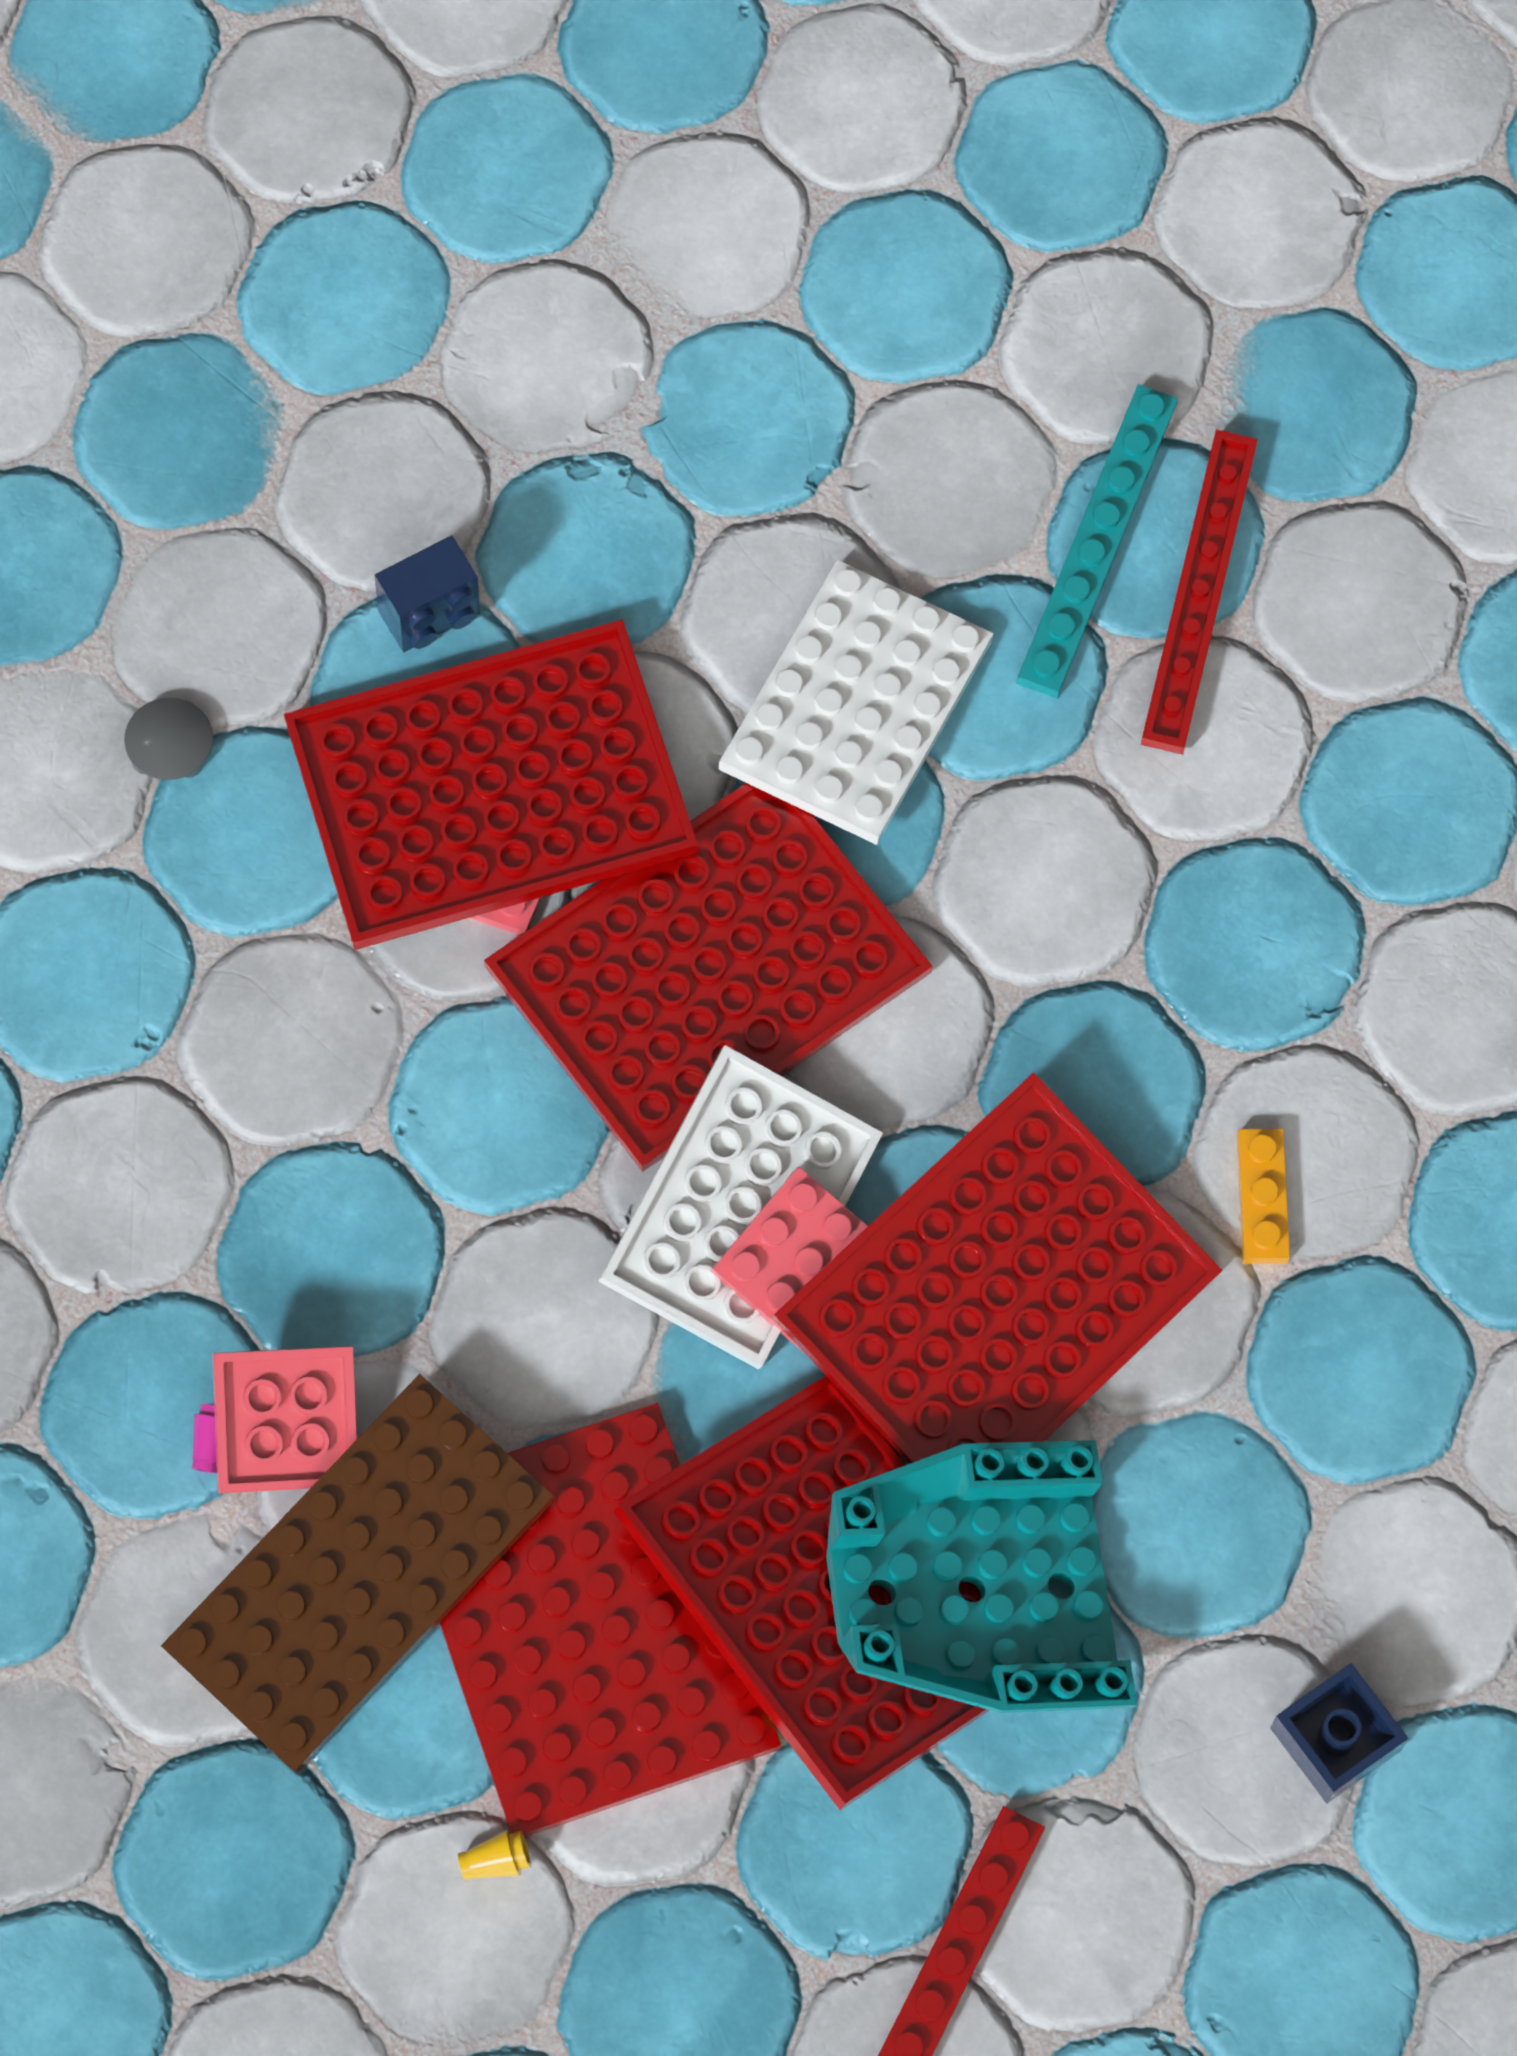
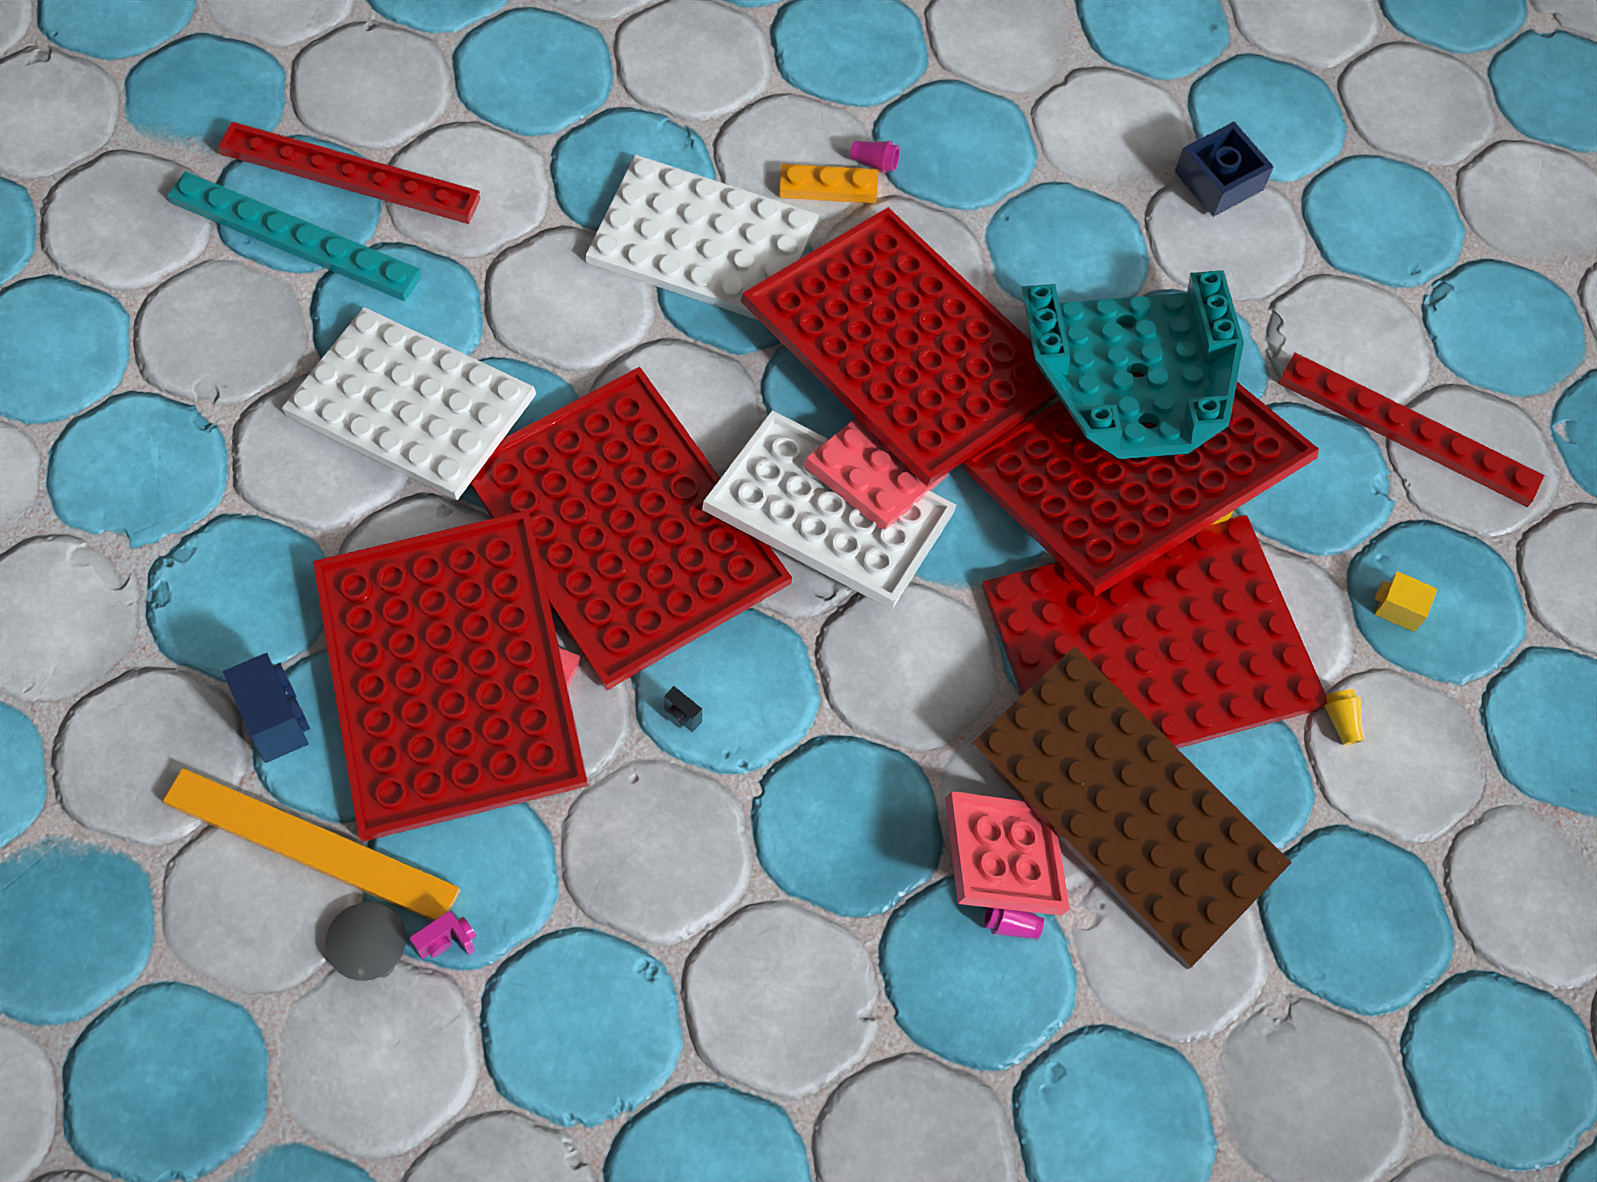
camera: 90 degrees left, 5 degrees down
none -> light orange tile [163,768,460,922]
none -> dark pink bracket [410,911,476,960]
none -> white plate [586,155,819,320]
none -> black plate [664,686,702,733]
none -> dark pink cone [850,140,900,173]
none -> yellow brick [1374,571,1438,632]

